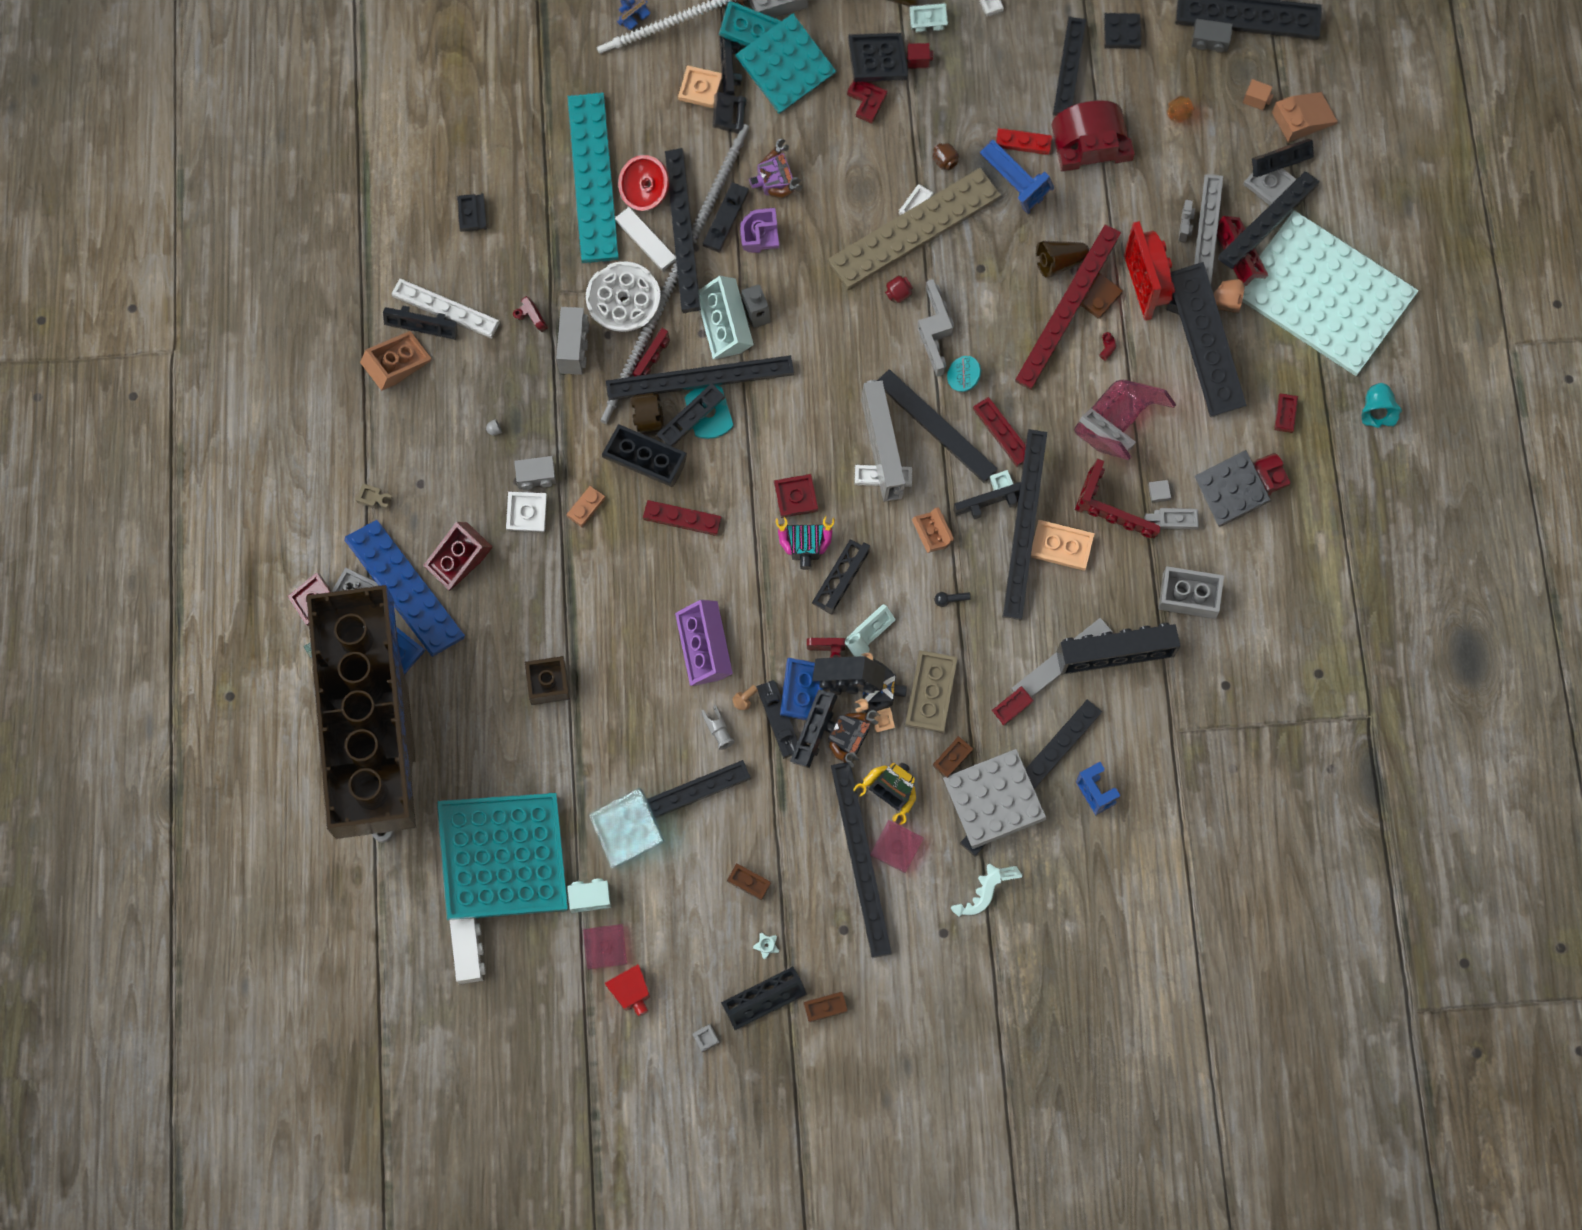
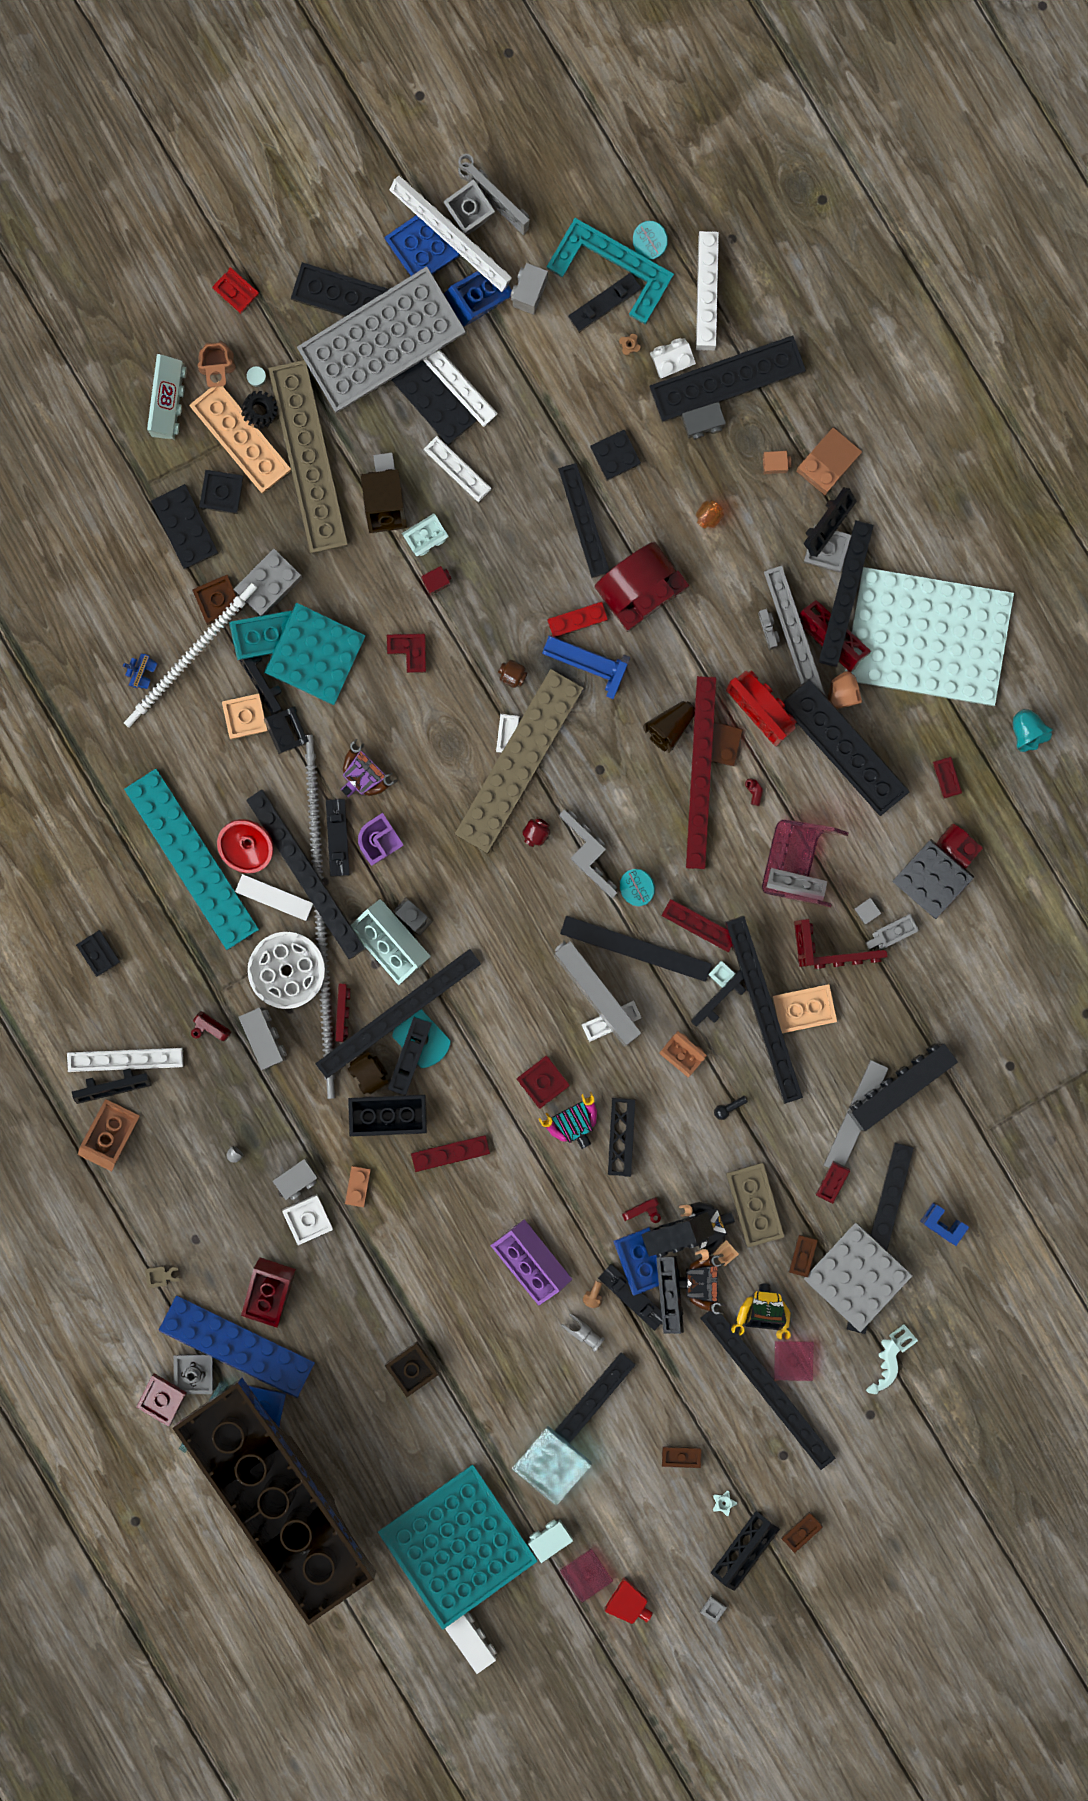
camera: 25 degrees left, 15 degrees up
light aqua plate [845,604,896,657] -> none
black plate [848,33,908,82] -> none
light grey brick [1158,566,1224,619] -> none

